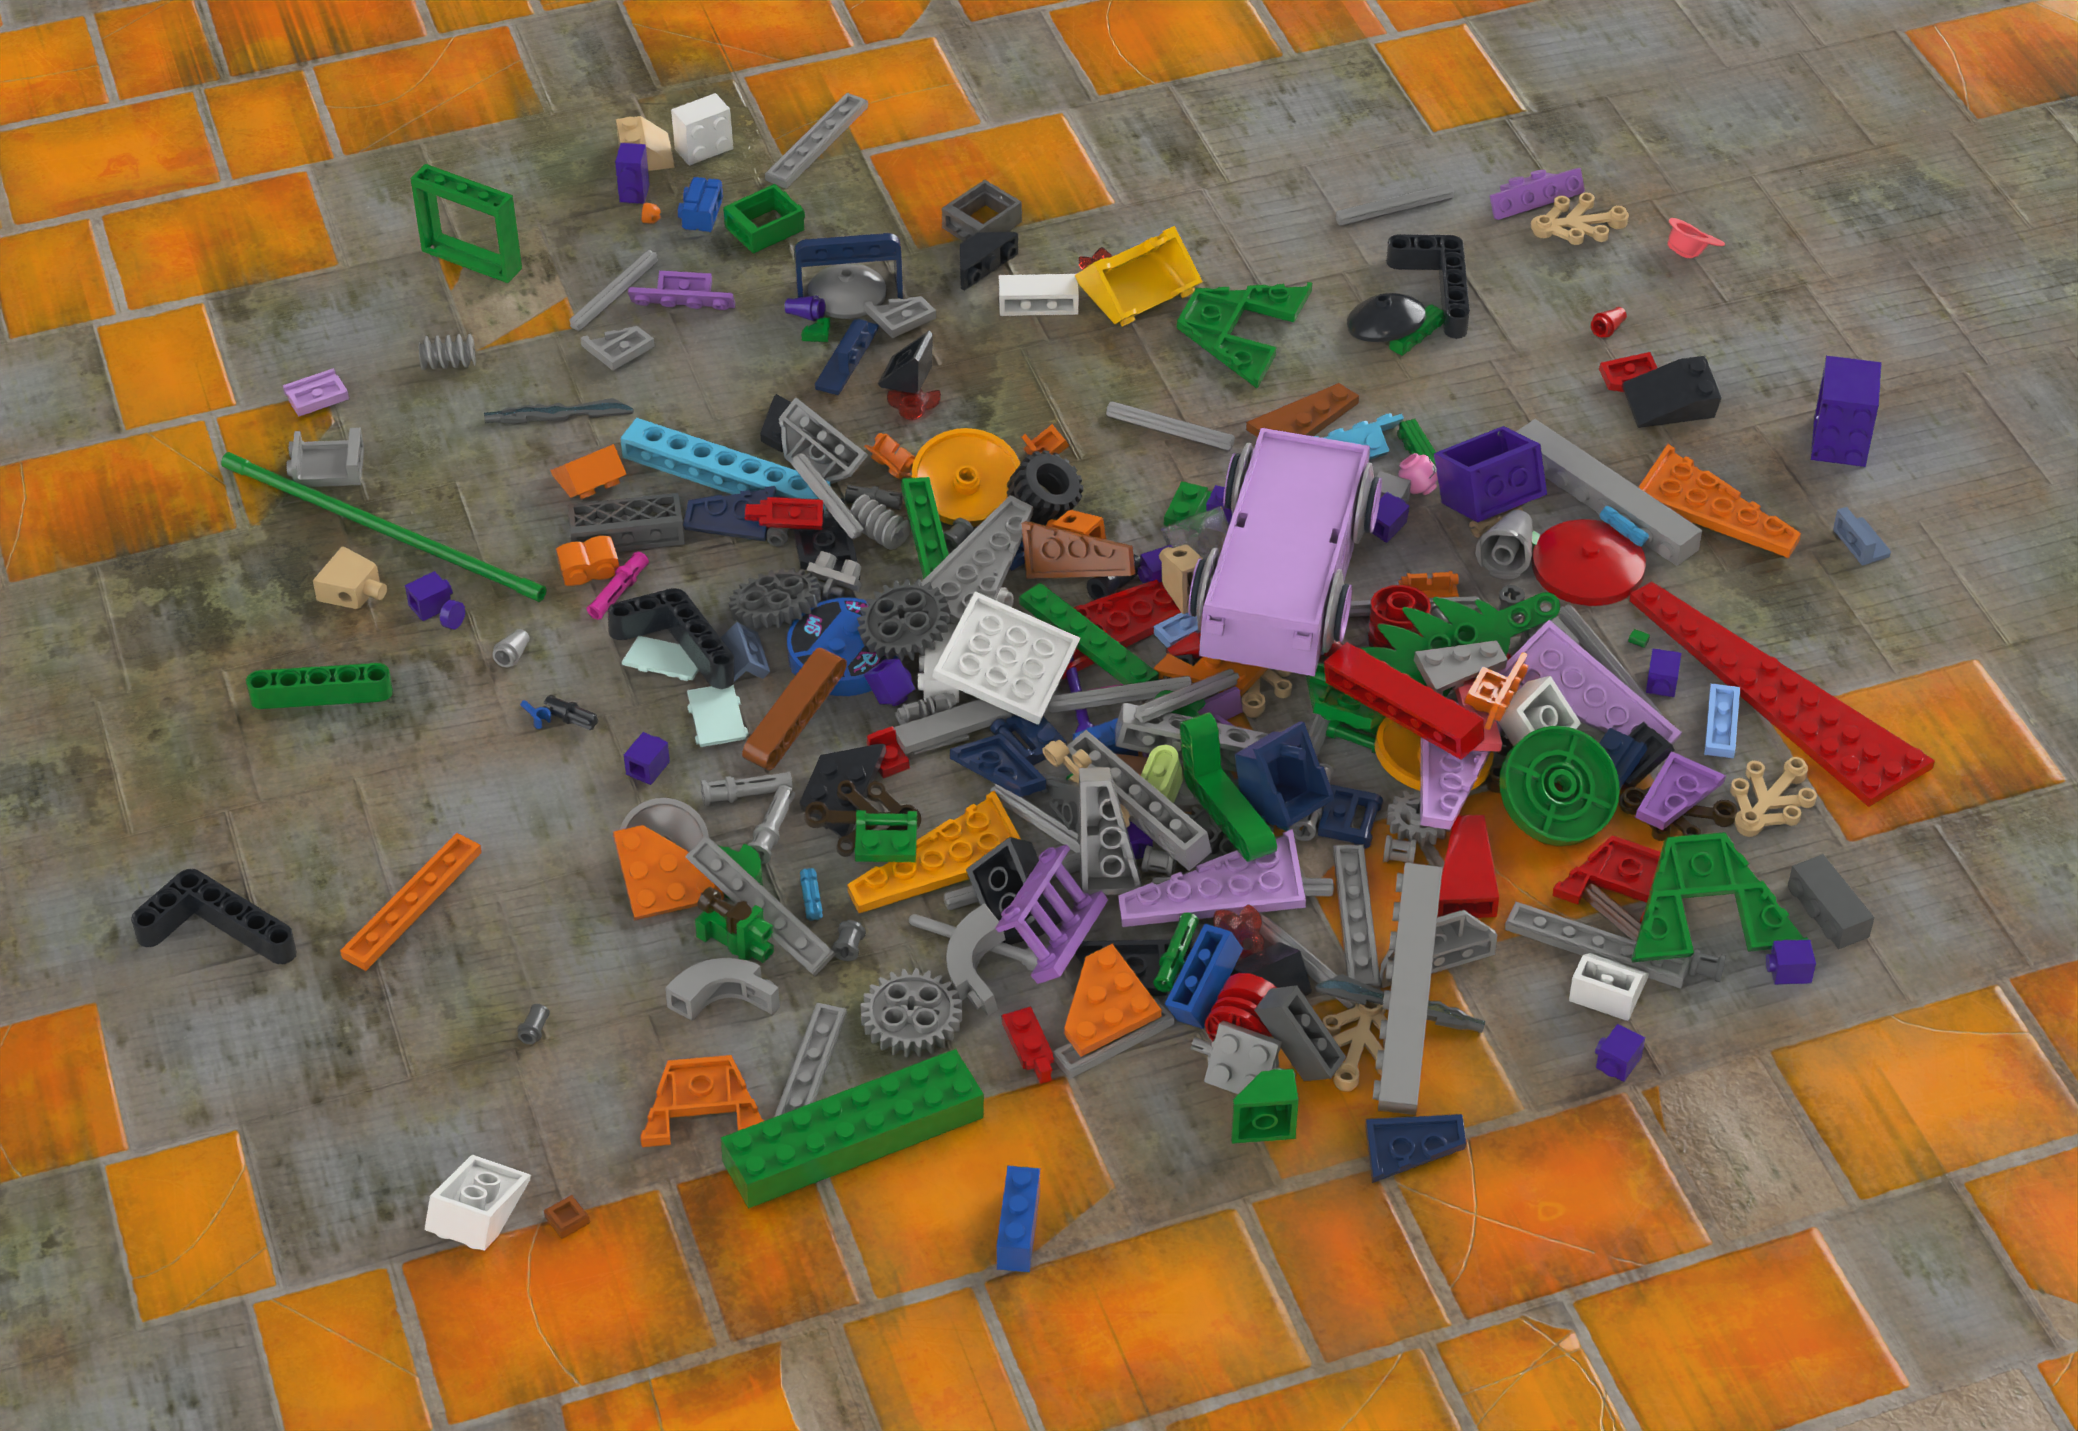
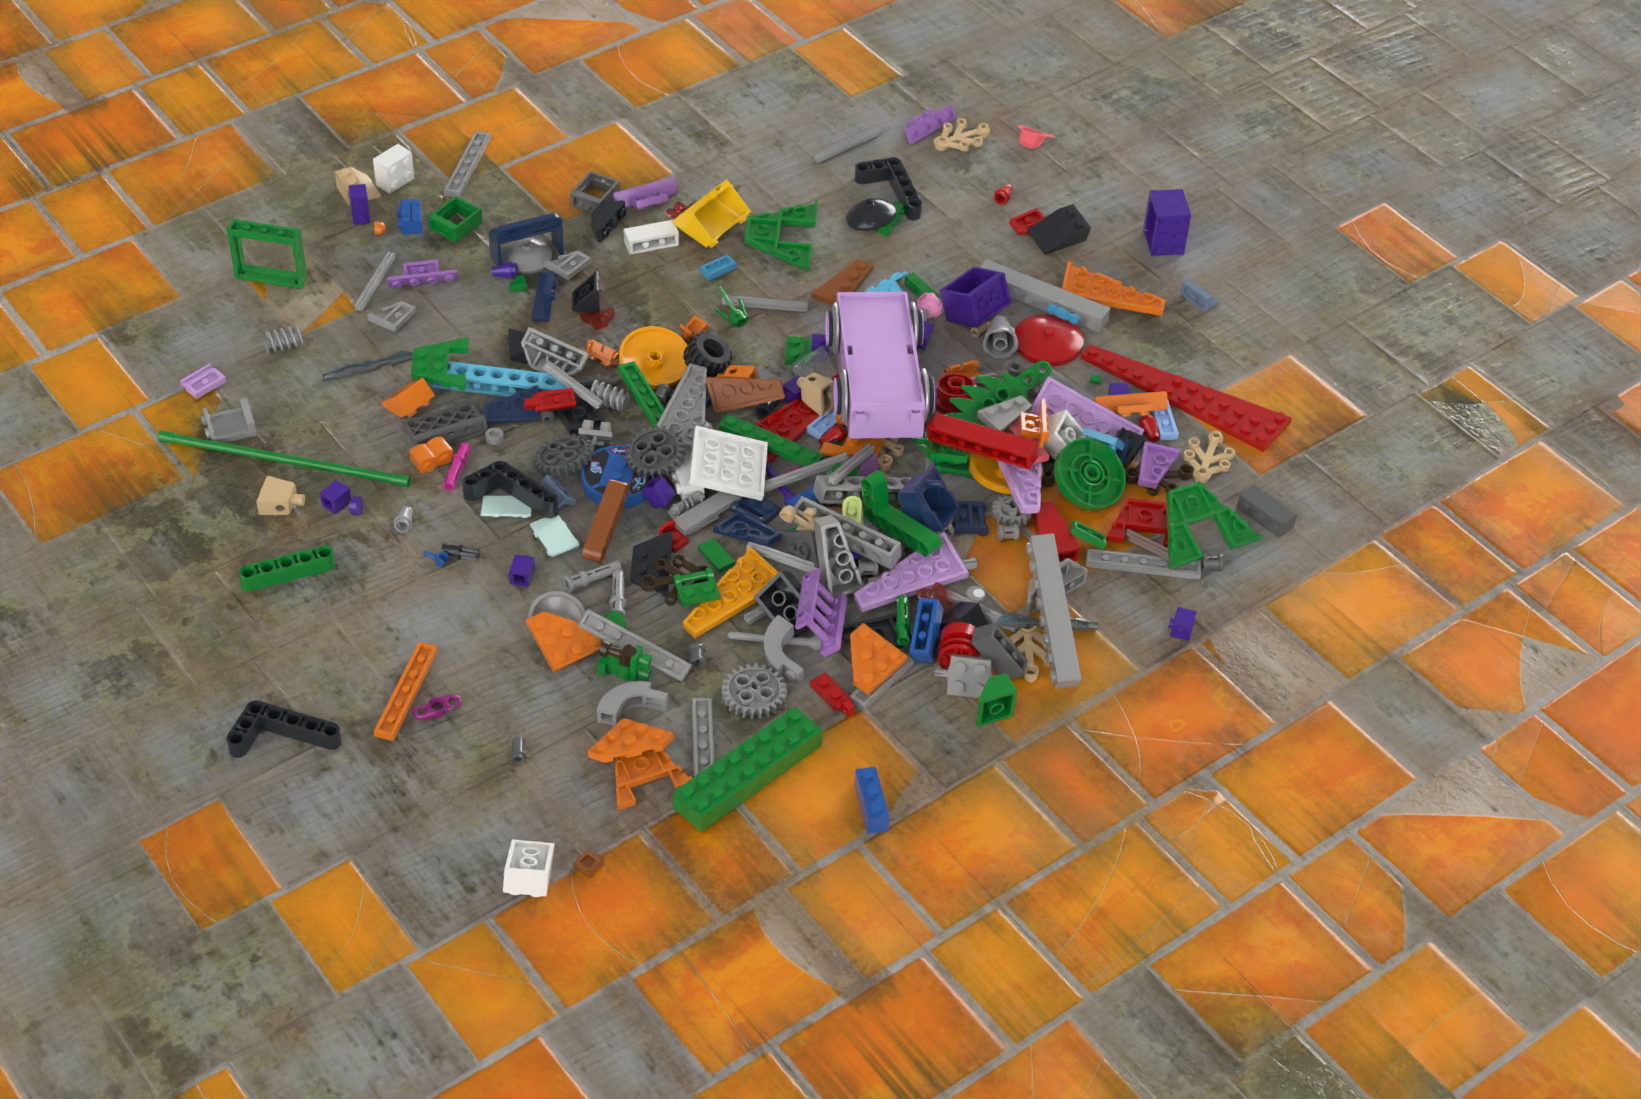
camera: 20 degrees left, 0 degrees up
dark azure axle [800,868,823,921] -> none
light grey tile [1333,845,1381,993] -> none
dark blue wing [1365,1114,1466,1183] -> none
white slope [1569,953,1649,1021] -> none
dark purple brick [1766,940,1816,985] -> none
none -> green wing [411,337,470,391]
none -> magenta piece [412,694,462,721]
none -> light grey tile [485,428,504,445]
none -> orange plate [588,718,674,763]
none -> medium lavender bracket [612,177,678,210]
none -> green tile [698,538,735,573]
none -> dark azure plate [699,255,737,281]
none -> green plant [715,286,749,328]
none -> light grey tile [966,586,986,604]
none -> green tile [1070,520,1107,550]
none -> dark azure plate [1082,427,1125,452]
none -> orange bracket [1095,391,1168,417]
none -> red cone [1139,415,1160,443]

